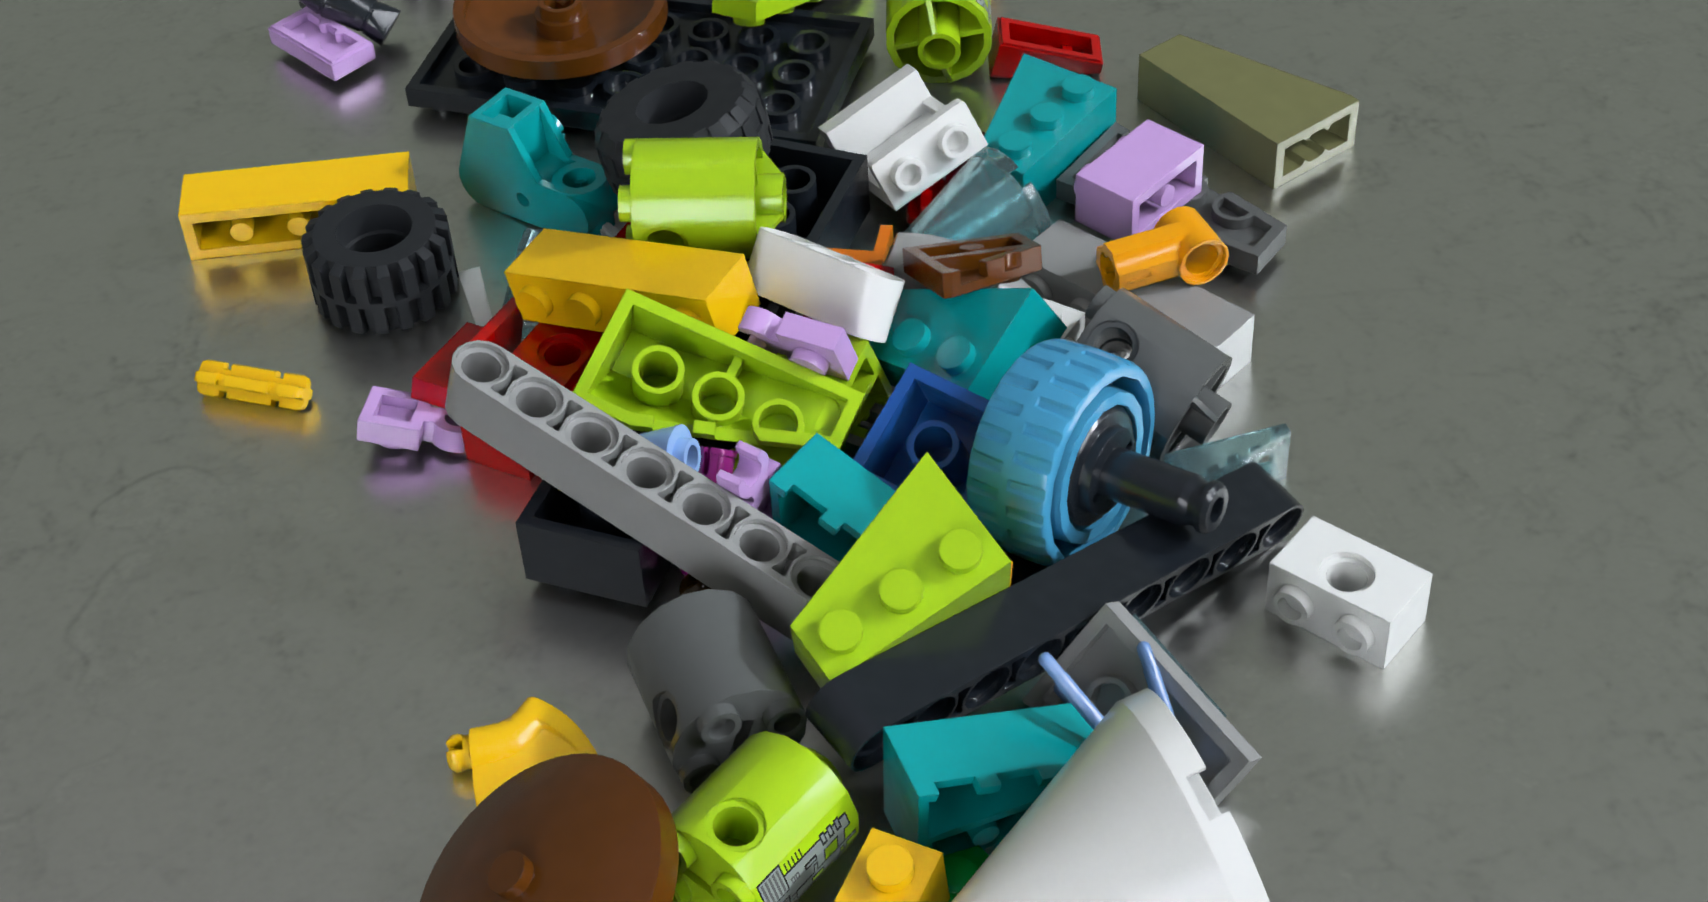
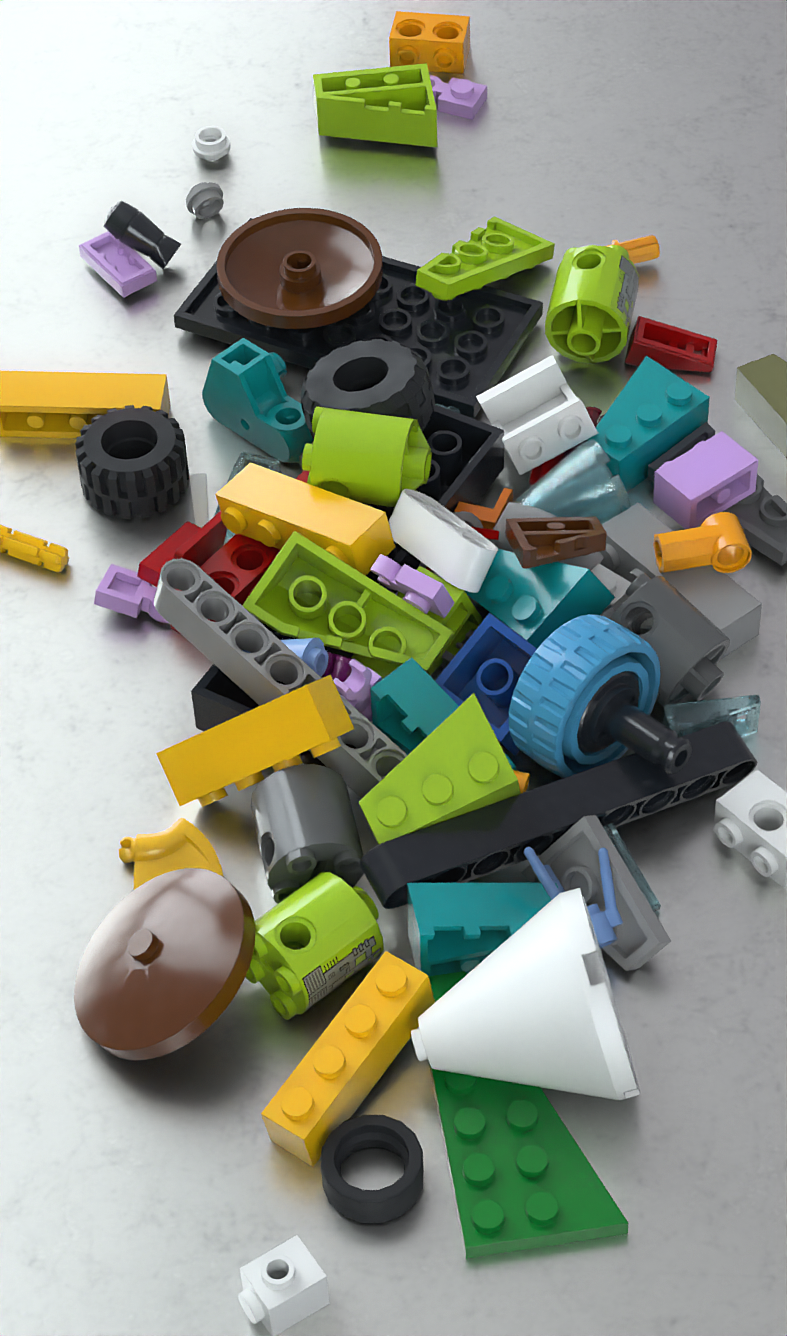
camera: 10 degrees right, 5 degrees up
none -> yellow brick [156,675,355,807]

